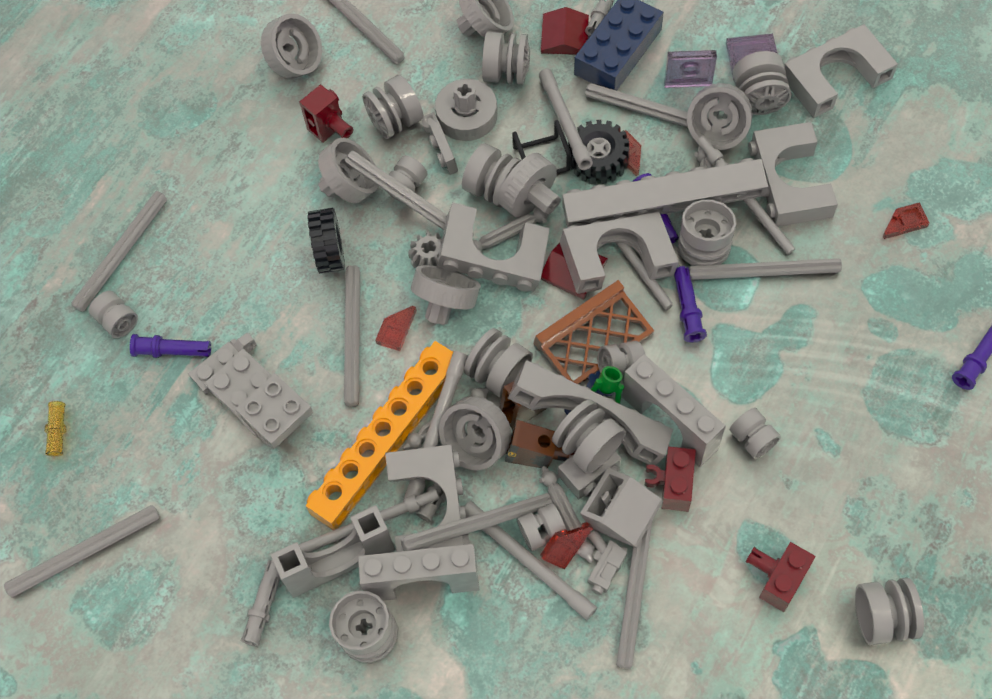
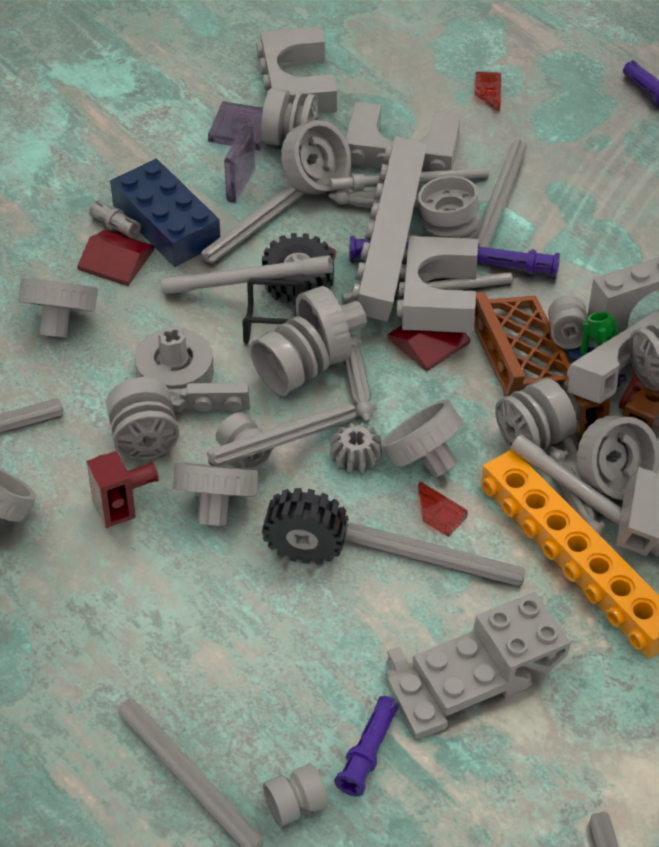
camera: 75 degrees left, 15 degrees down
light grey arch [436,202,550,292] -> none
light grey wheel [482,31,530,85] -> none

